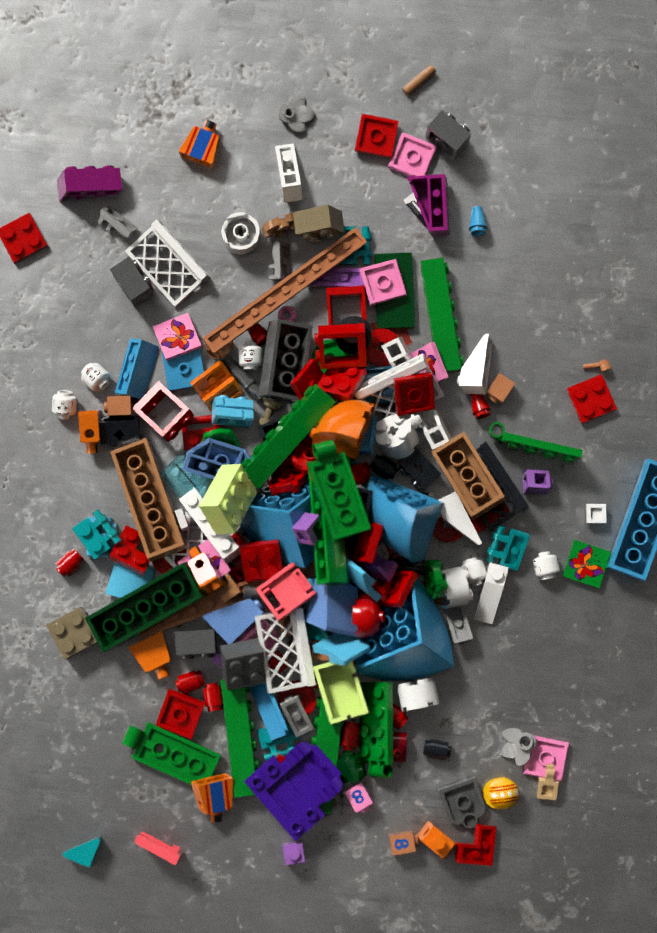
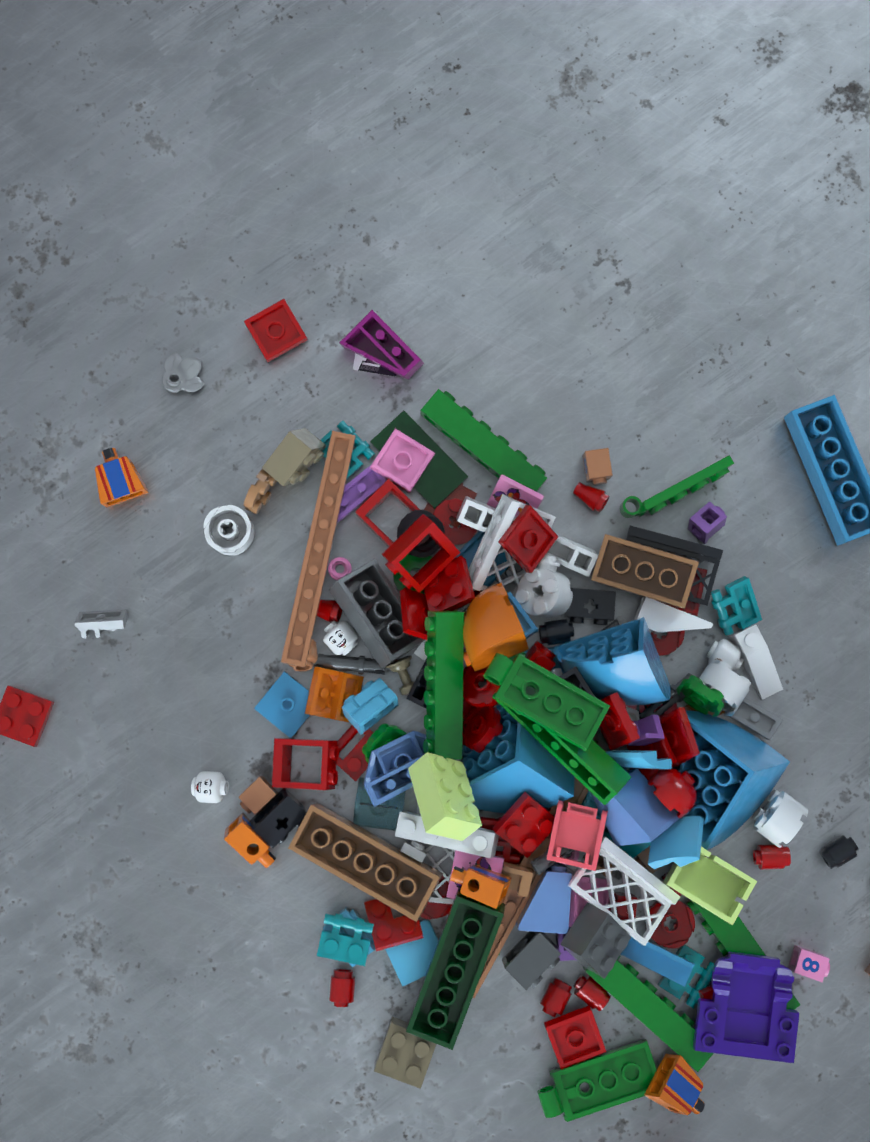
camera: 45 degrees left, 0 degrees up
white head [52,390,77,419] -> none
magenta wedge [57,165,122,202] -> none
dark grey brick [110,257,153,308] -> none
dark azure panel [115,338,158,400] -> none
white fence [125,219,210,307] -> none
orange torso [129,631,172,680] -> none
bright pink tile [152,313,202,361] -> none
light grey plate [269,241,290,281] -> none
white slope [275,143,303,203] -> none
light grey plate [280,695,314,738] -> none
medium lavender brick [282,840,305,865] -> none
medium lavender panel [292,513,320,545] -> none
dark green brick [336,751,367,783] -> none
red brick [340,722,361,751] -> none
green hinge [359,682,393,779] -> none
bright pink tile [388,132,437,177] -> none
dark red piece [393,732,407,762] -> none
medium nougat piece [402,65,436,96] -> none
dark grey brick [426,110,471,161] -> none
white slope [457,334,493,394] -> none
dark azure cone [469,206,488,236] -> none
white head [533,551,560,580] -> none
tile [562,540,611,589] -> none
red plate [566,374,617,424] -> none
nougat hand [583,360,611,372] -> none
white plate [586,504,606,524] -> none

